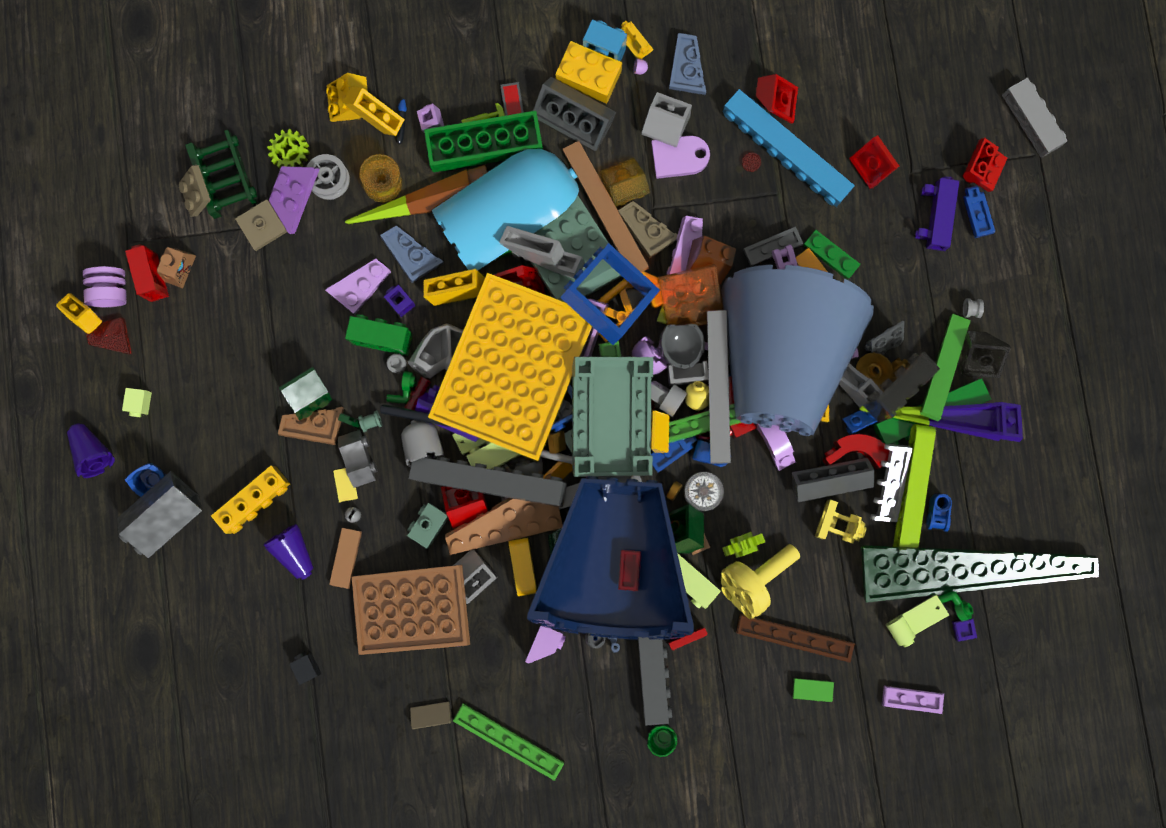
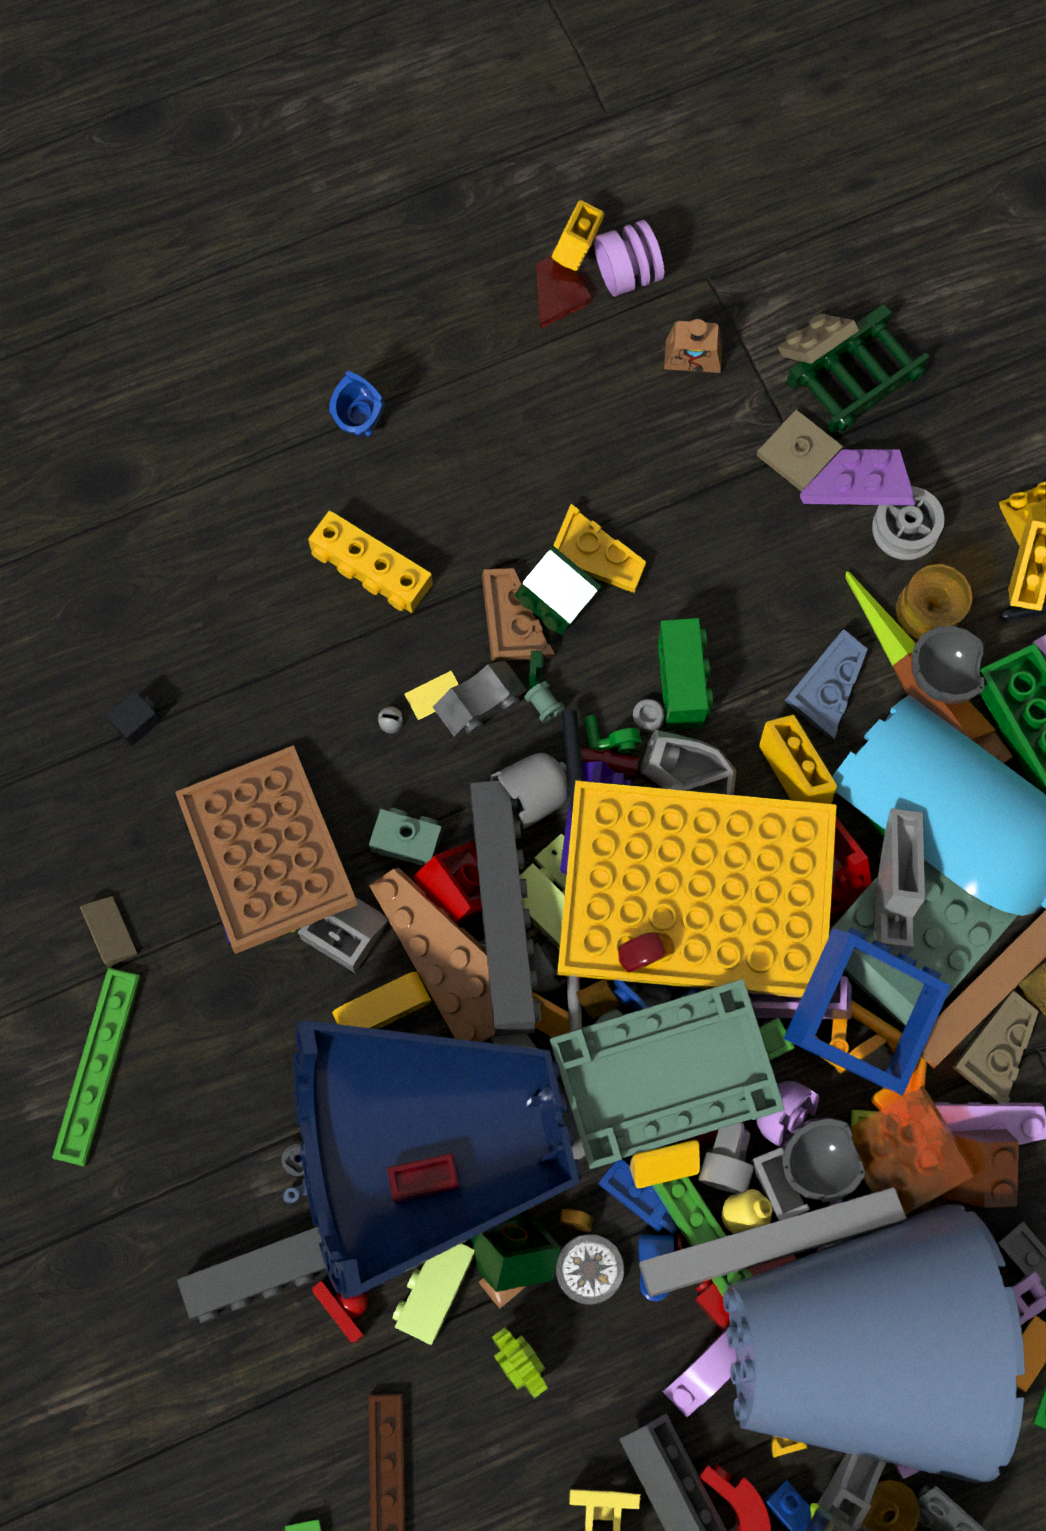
camera: 70 degrees right, 10 degrees down
dark purple cone [67,424,115,478] -> none
brick [117,471,202,558] -> none
yellowish green brick [122,388,152,417] -> none
red window [125,245,169,302] -> none
dark purple cone [264,524,313,580] -> none
lime gear [267,129,310,169] -> none
lavender wing [325,259,391,315] -> none
medium nougat tile [329,528,362,589] -> none
dark purple brick [384,285,416,317] -> none
lavender slope [525,626,566,663] -> none
green hair [647,724,677,757] -> none
light yellow piece [721,544,800,619] -> none
none -> yellow wing [553,504,646,593]
none -> dark red hair [618,932,675,973]
none -> dark grey cylinder [911,626,984,704]

